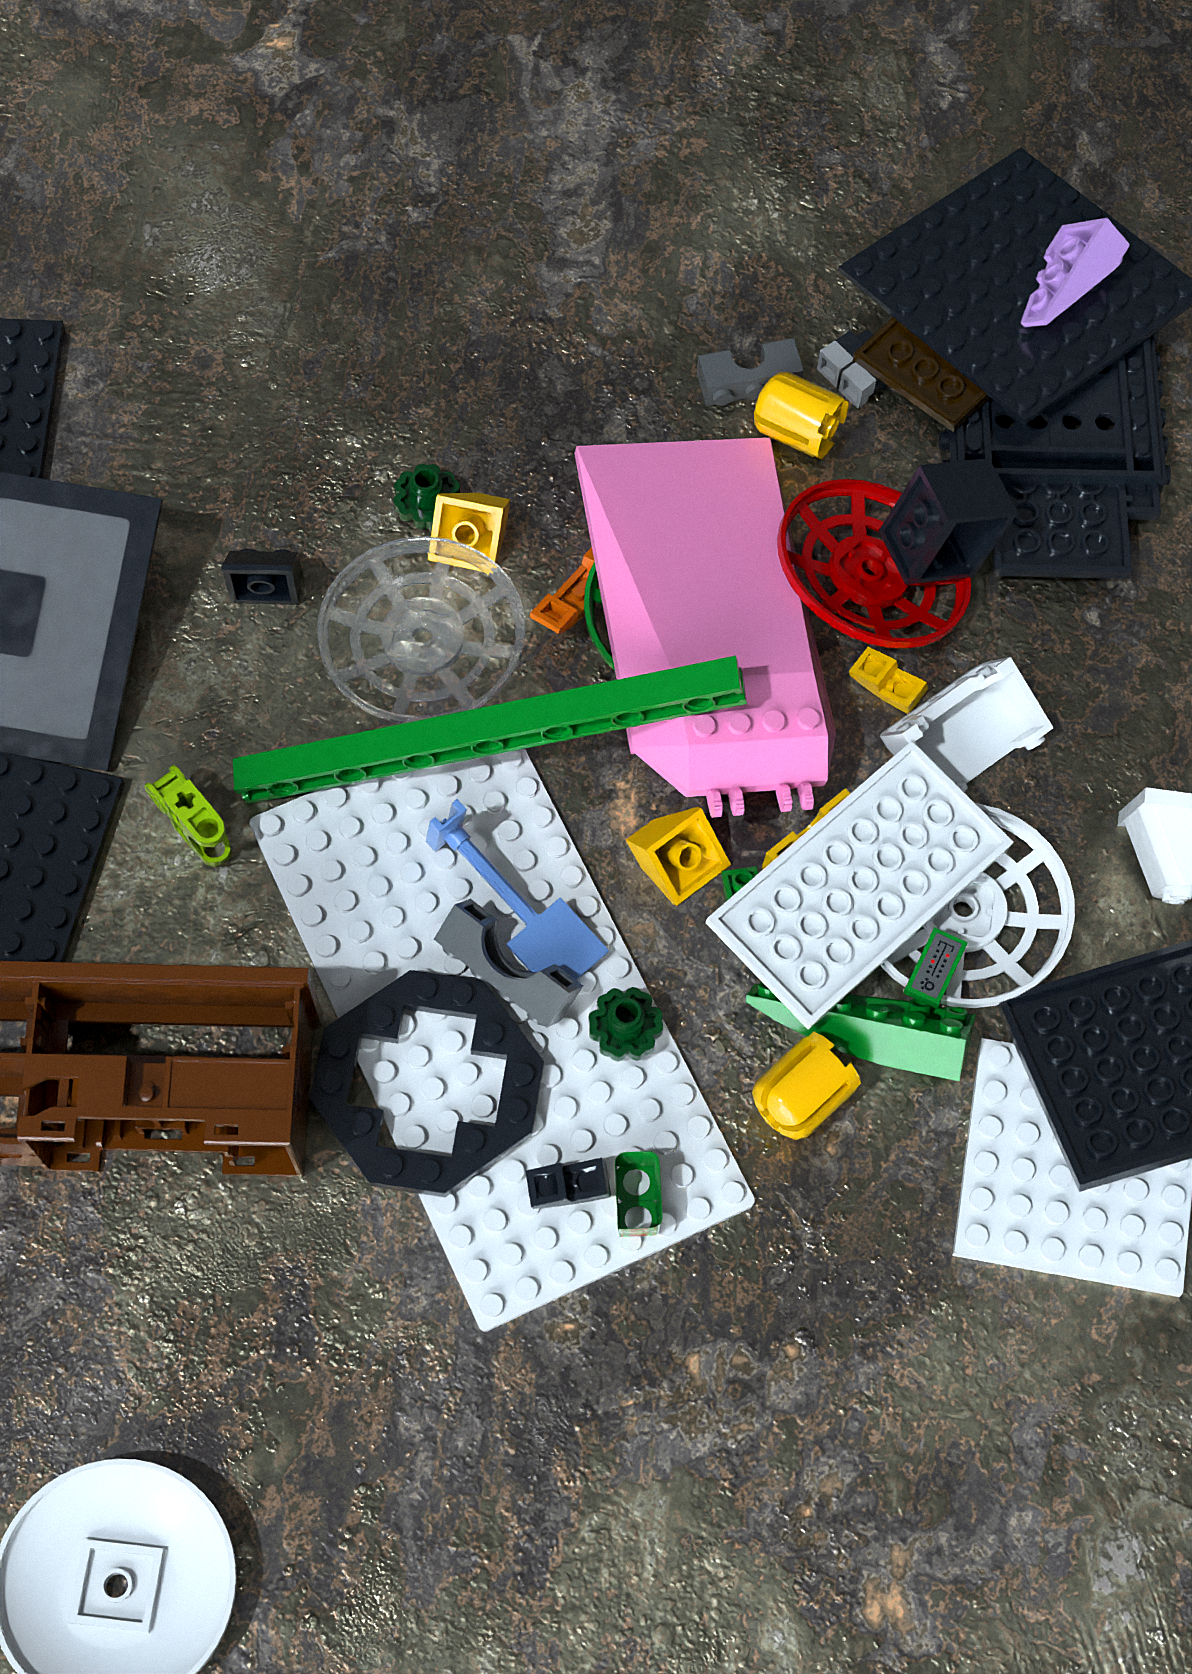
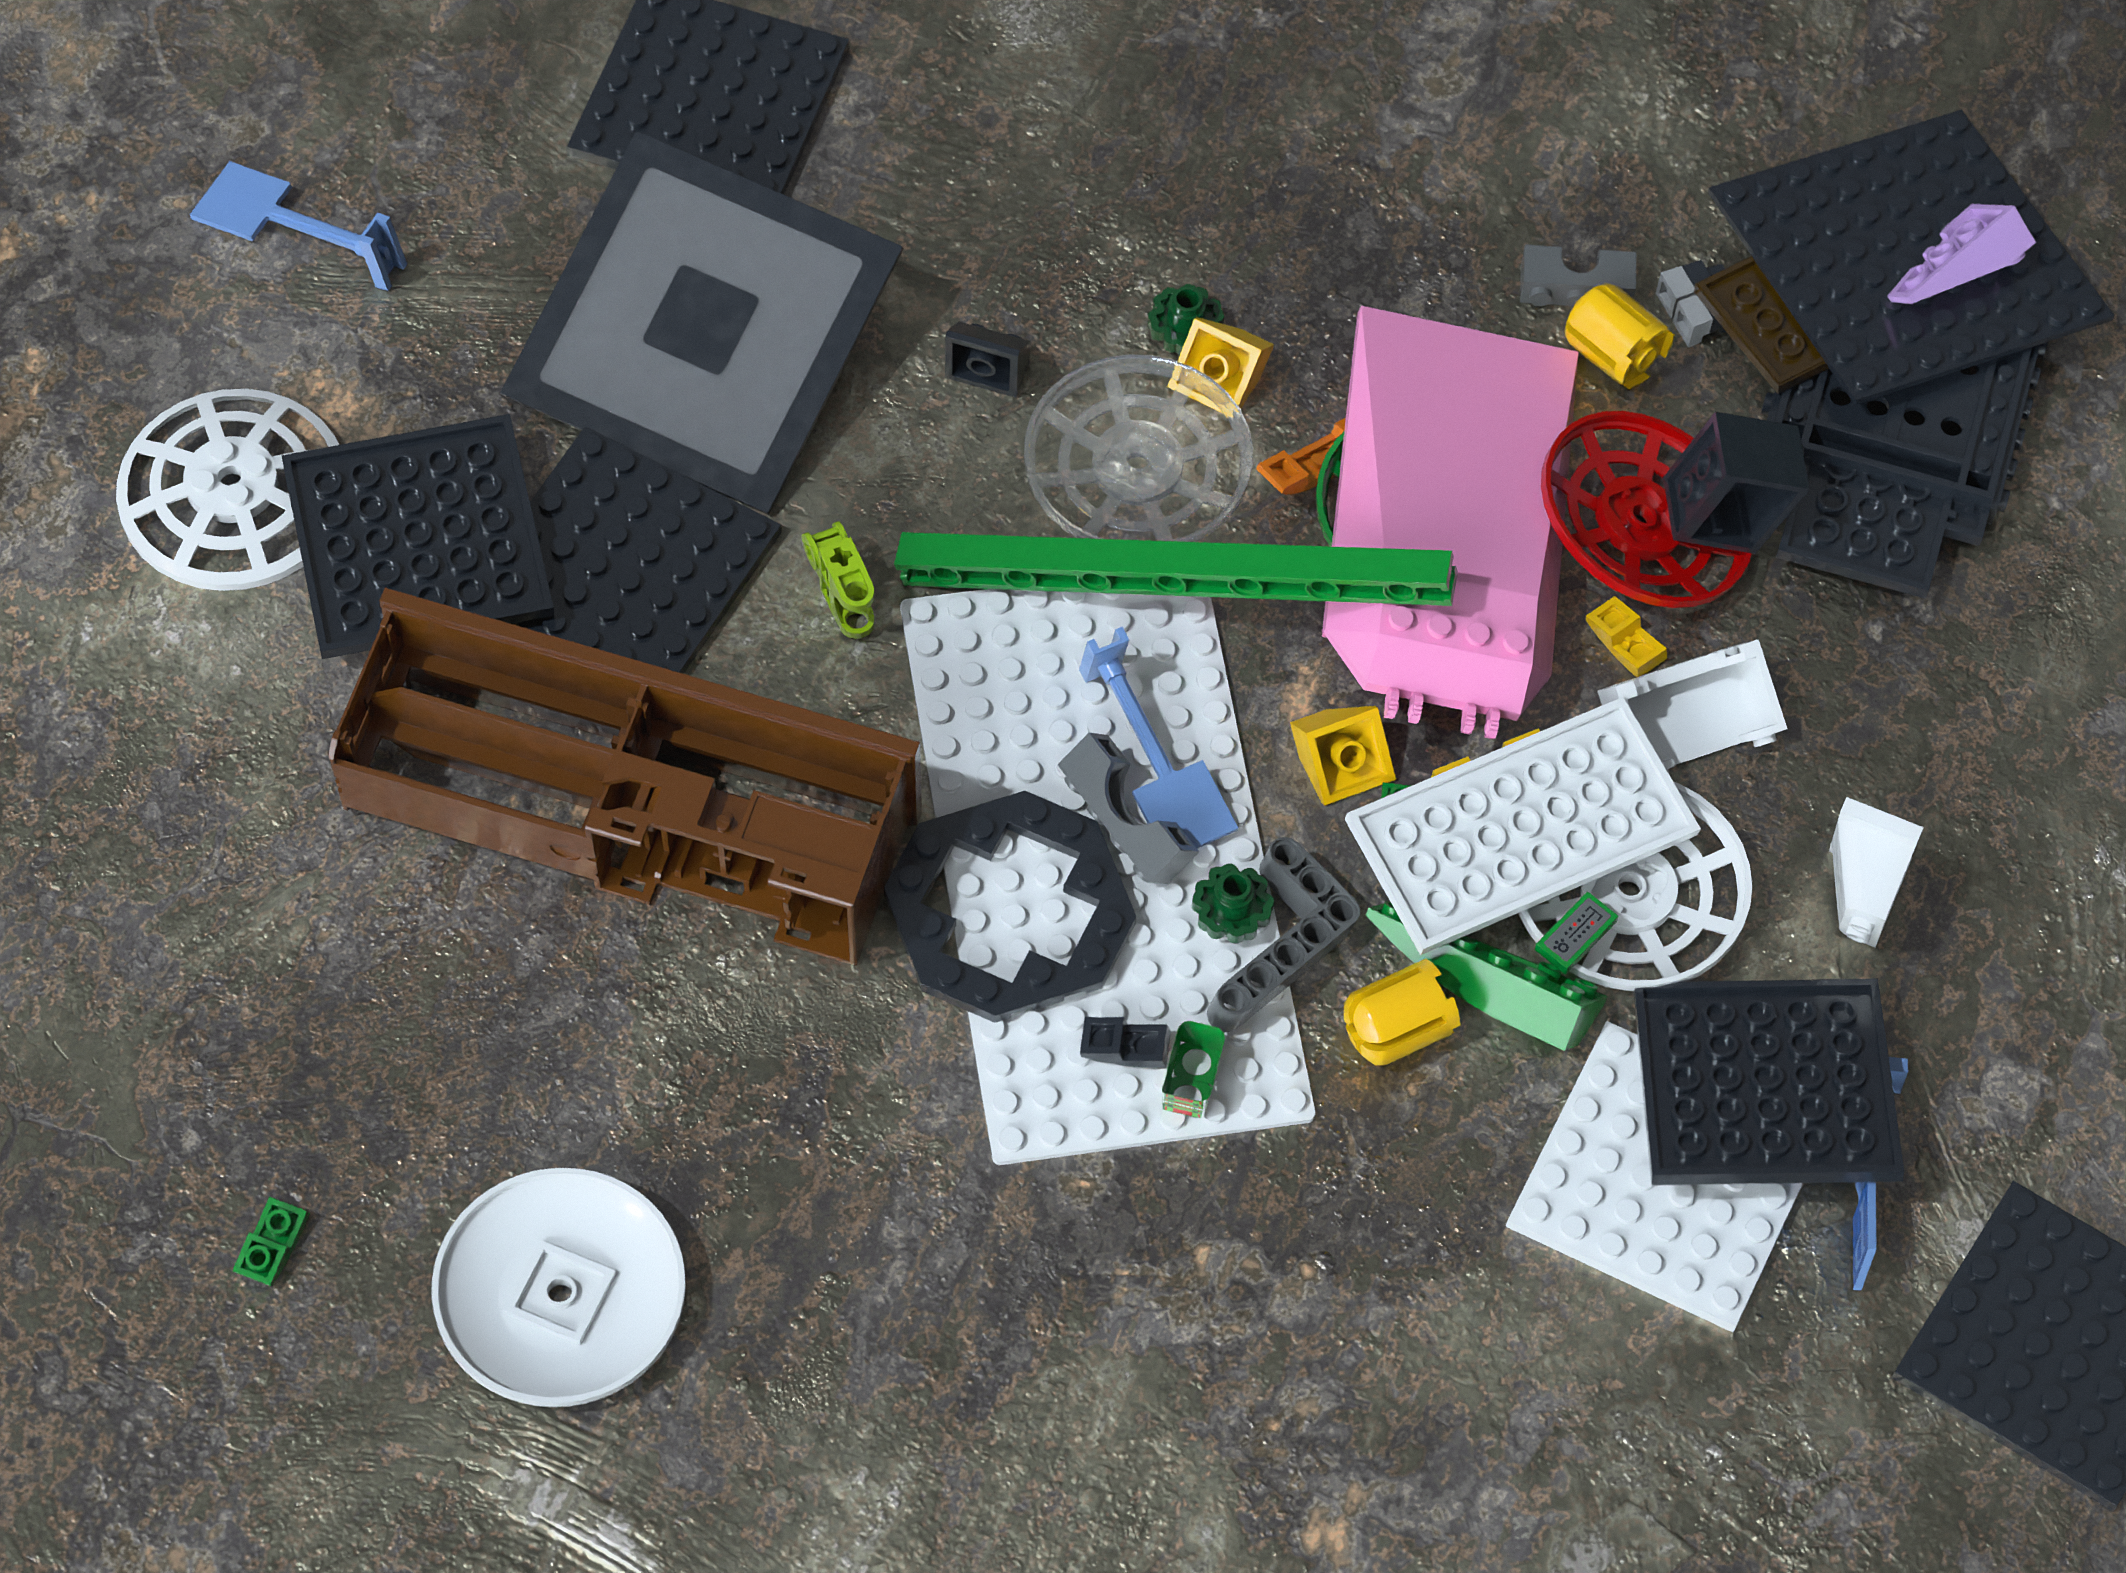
camera: 15 degrees right, 5 degrees down
none -> dark grey beam [1207,837,1360,1032]

